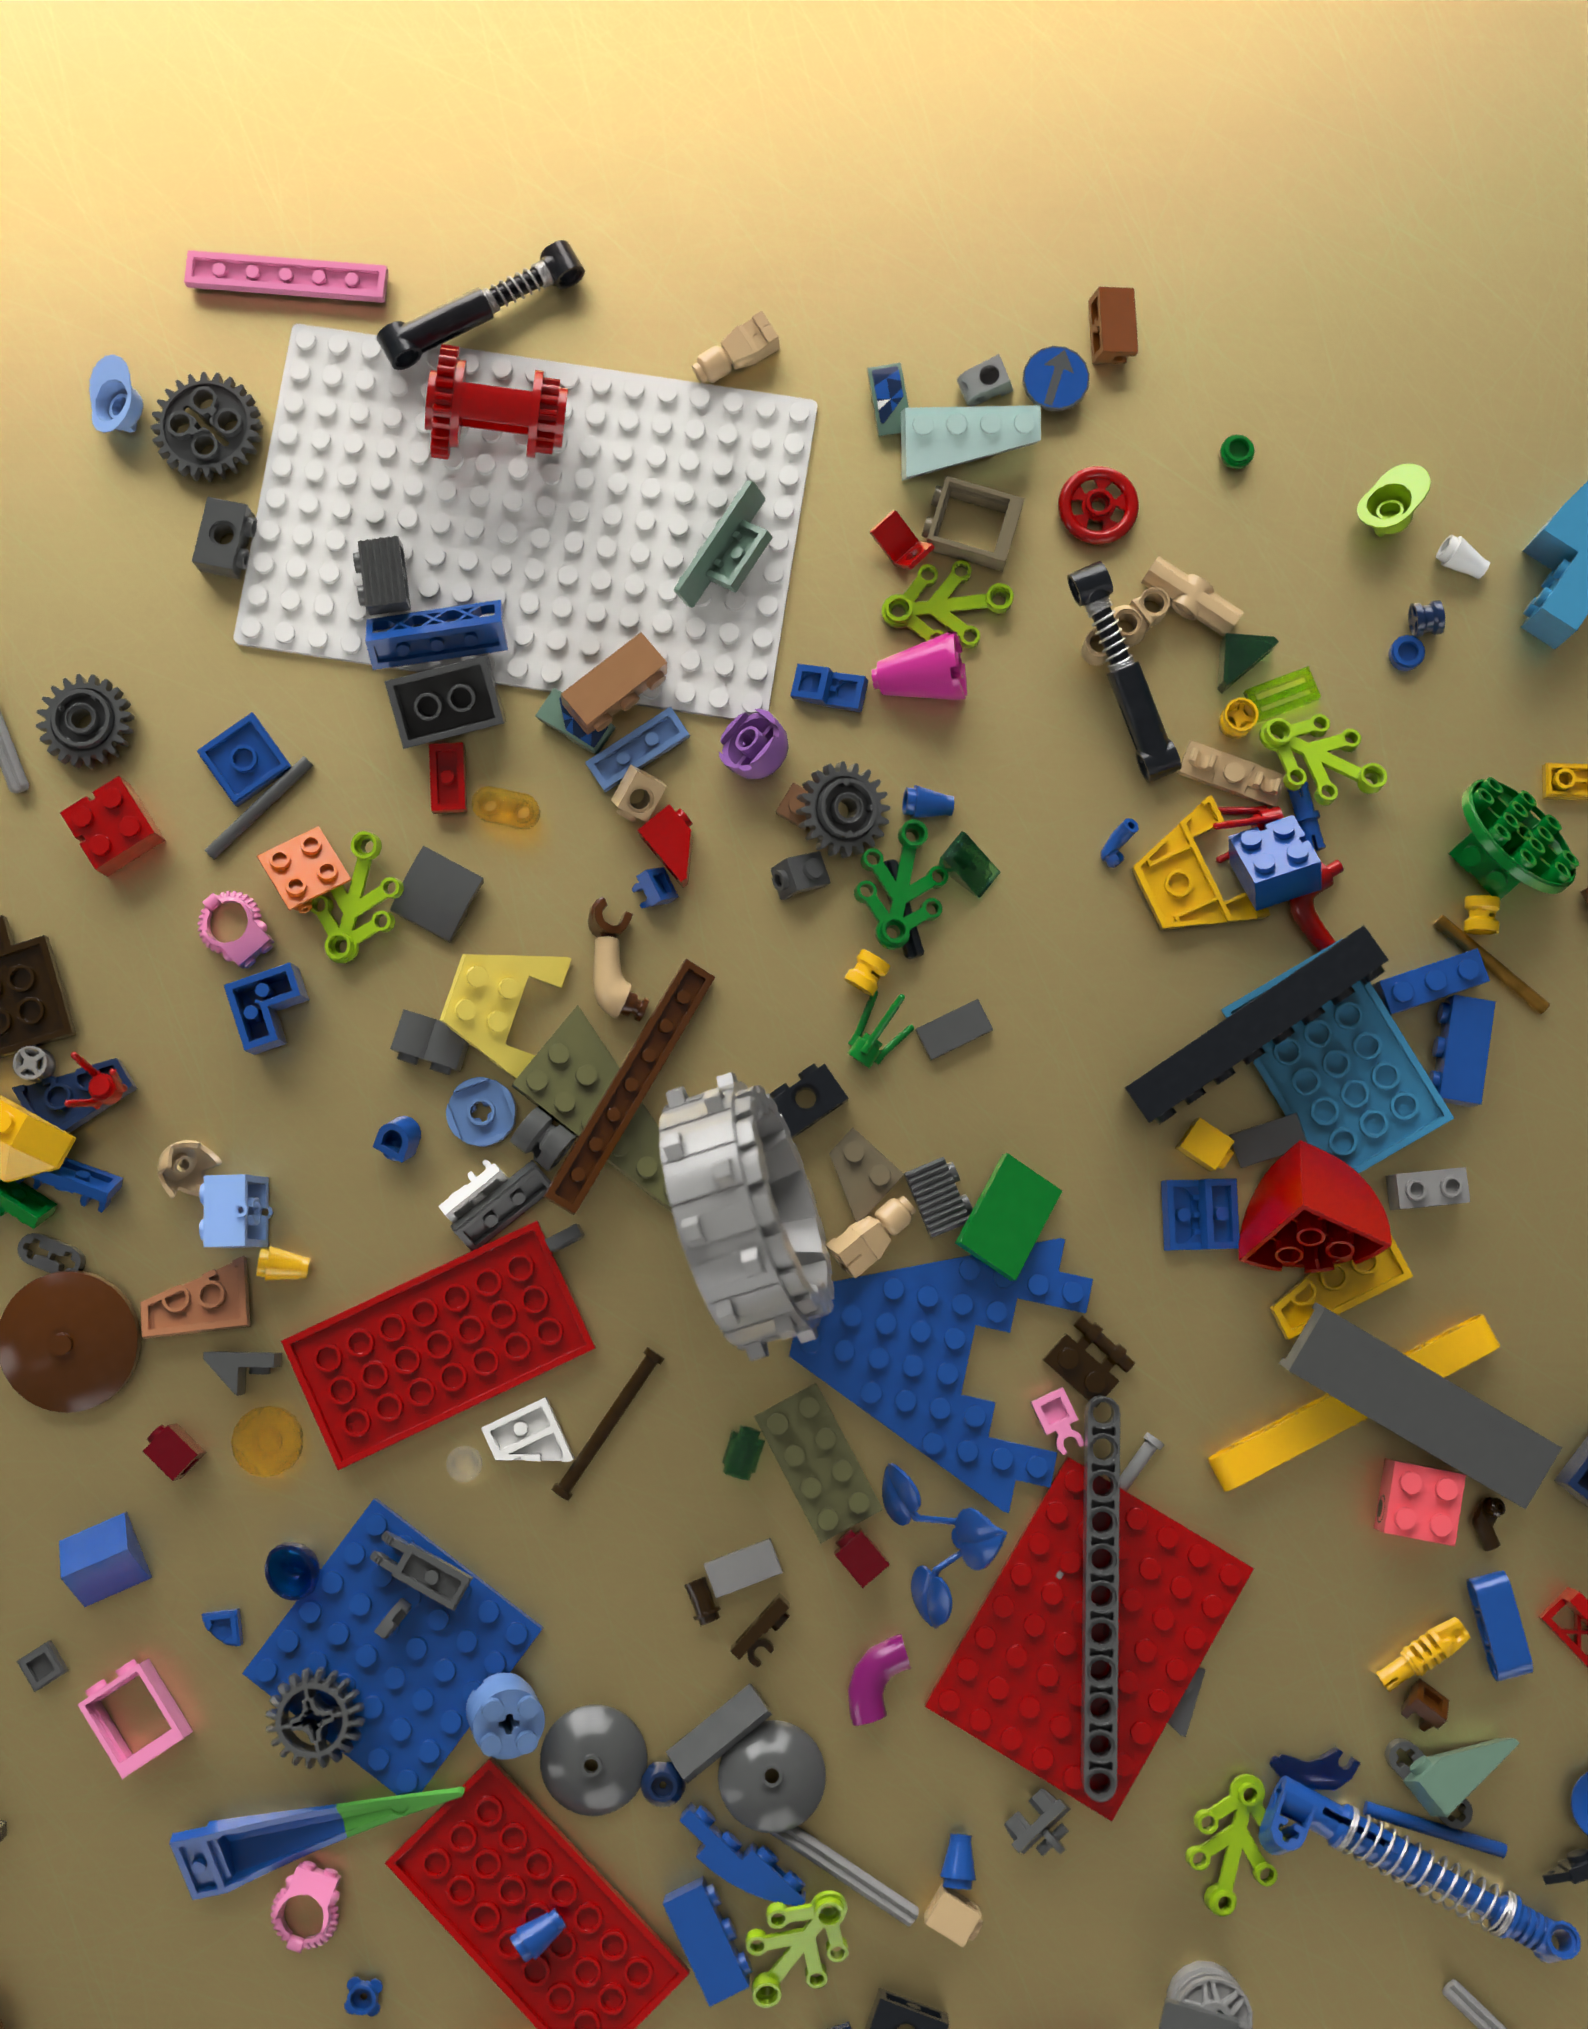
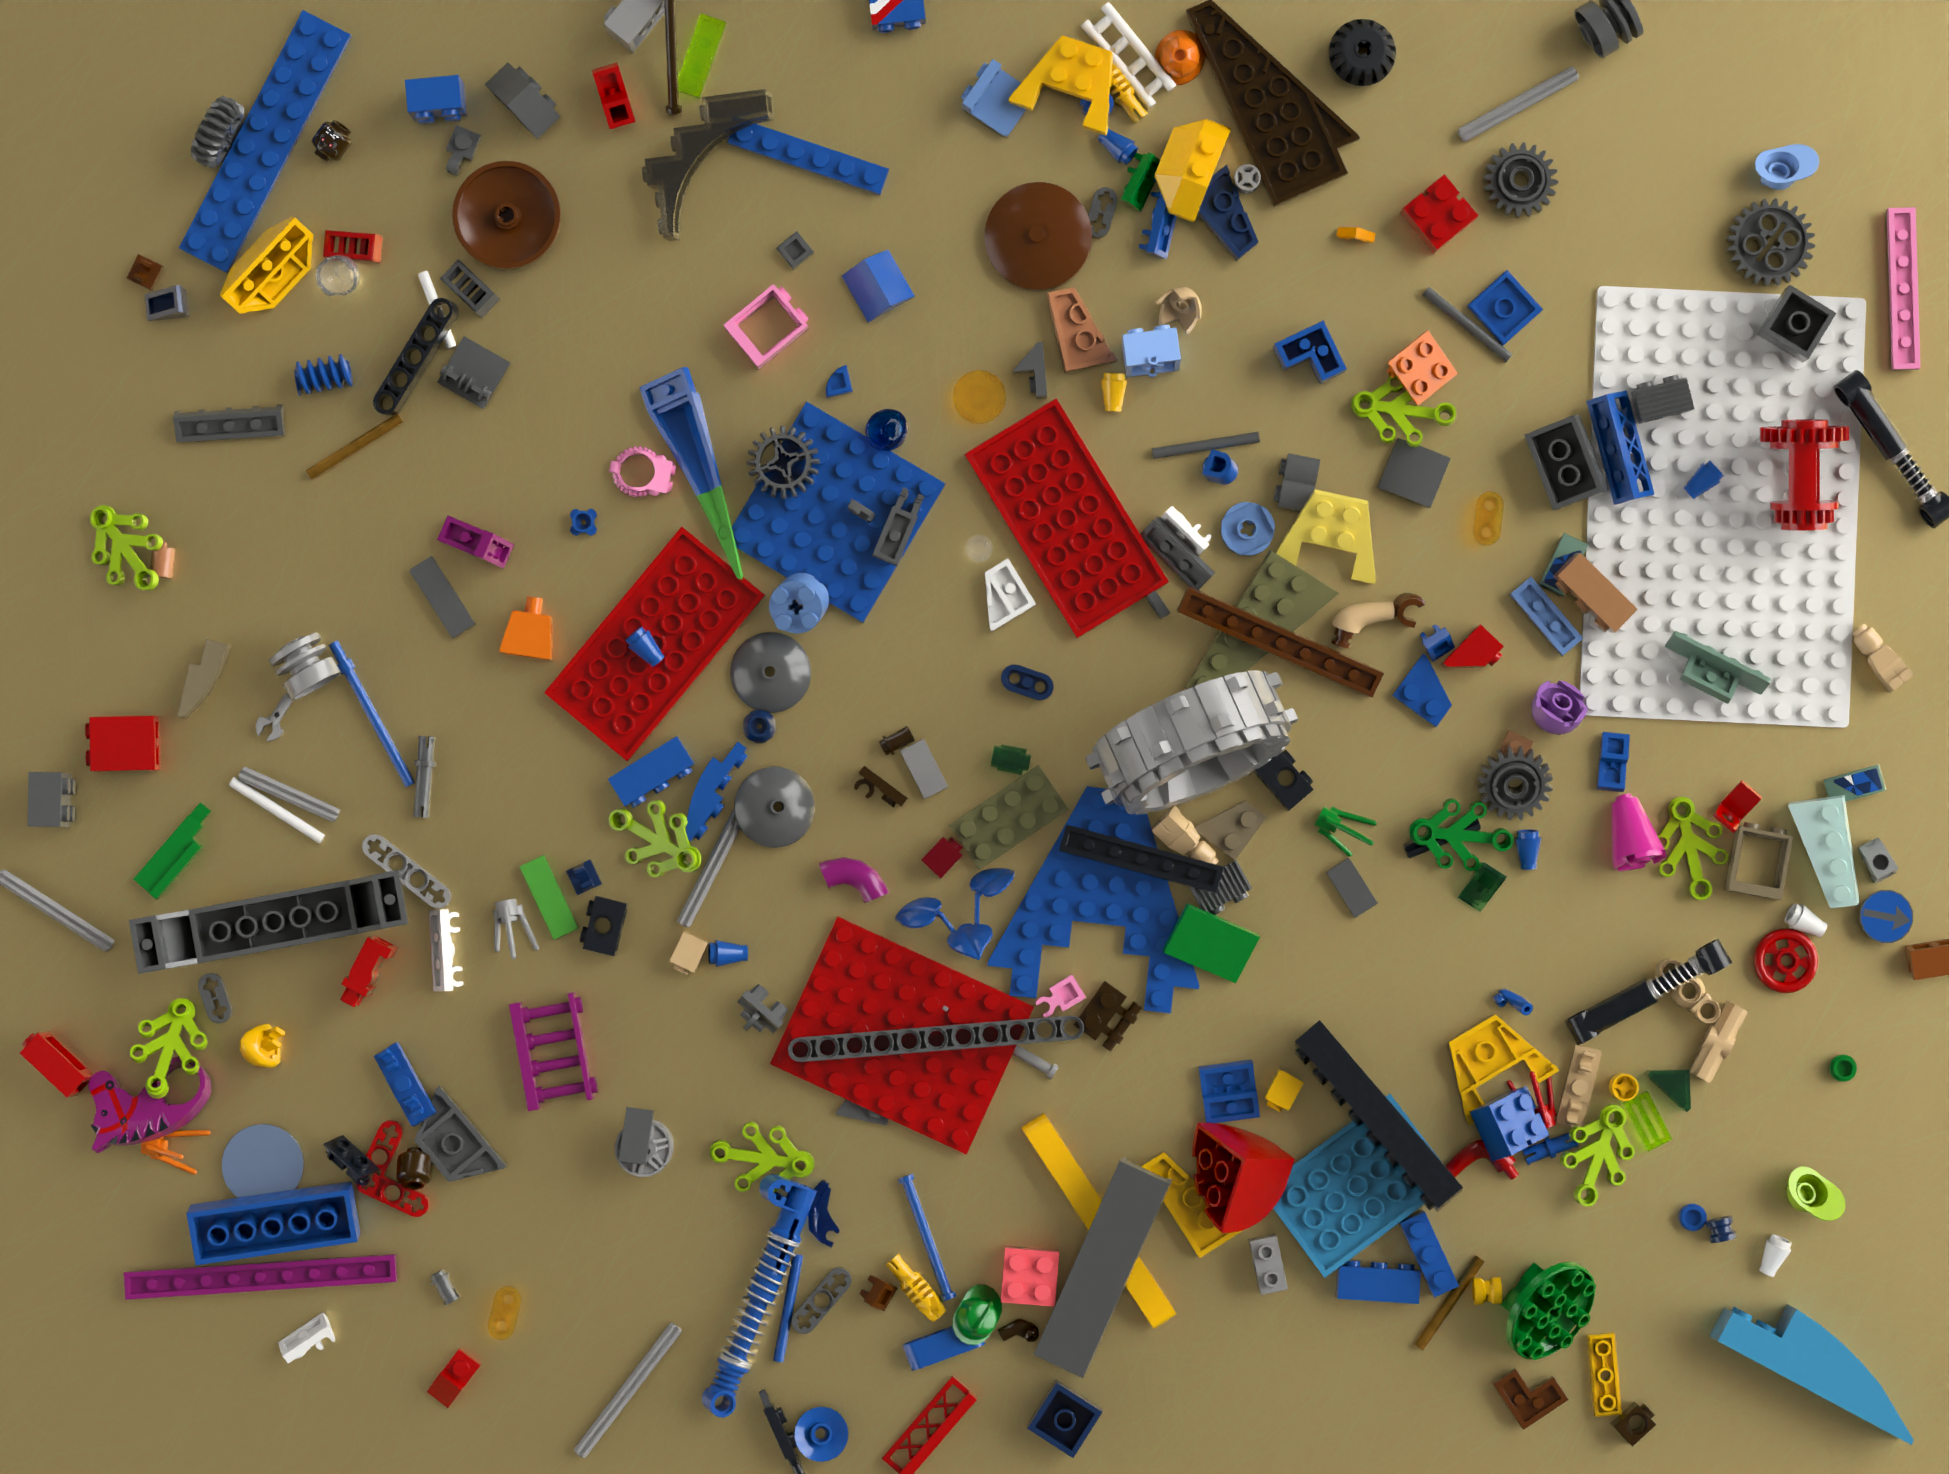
camera: 80 degrees right, 5 degrees up
red plant [64,1052,128,1109] -> none
dark red brick [143,1423,207,1481] -> none
dark grey brick [192,497,257,579] -> none
bright pink piece [198,891,275,969] -> none
red plate [429,742,468,814] -> none
dark grey wheel [510,1106,577,1172] -> none
dark brown bar [551,1347,665,1501] -> none
tan brick [611,764,667,822] -> none
dark grey tile [666,1684,772,1783] -> none
dark grey bracket [771,851,831,900] -> none
yellow wheel [844,949,891,996] -> none
dark grey tile [1229,1112,1308,1168] -> none
sand green slope [1403,1738,1519,1817] -> none
none -> blue bar [898,1173,956,1302]
none -> green piece [952,1284,1002,1345]
none -> dark blue plate [1001,665,1054,700]
none -> black plate [1059,824,1224,894]
none -> dark grey piece [1152,432,1260,459]
none -> light orange tile [1337,227,1376,243]
none -> blue wing [1392,653,1452,727]
none -> blue cone [1683,460,1724,499]
none -> dark grey brick [1757,285,1836,363]
none -> white cone [1785,903,1827,938]

